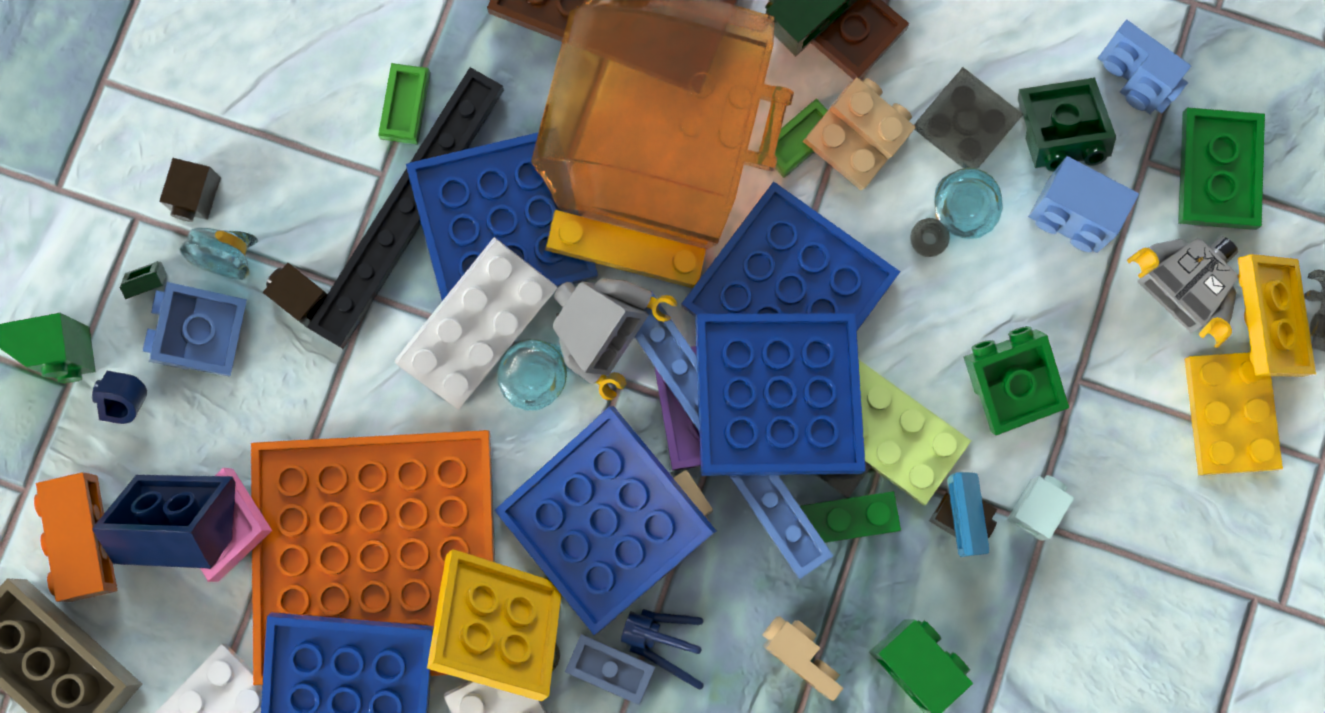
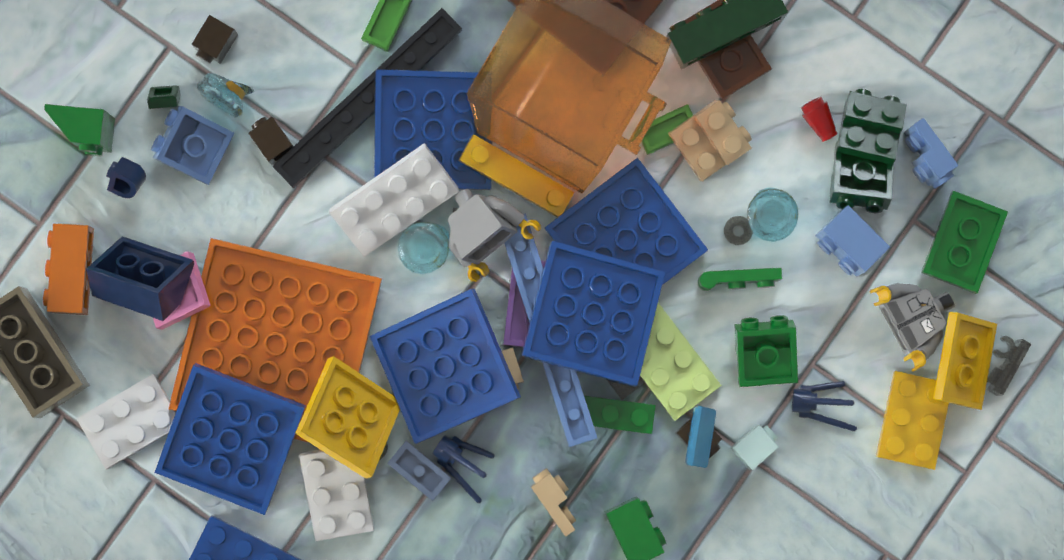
camera: 10 degrees right, 5 degrees up
clear smoke plate [914,67,1023,176] -> none
none -> green plate [697,268,782,291]
none -> dark blue plant [792,381,857,431]
none -> red cone [801,96,838,142]
none -> plate [836,89,907,165]

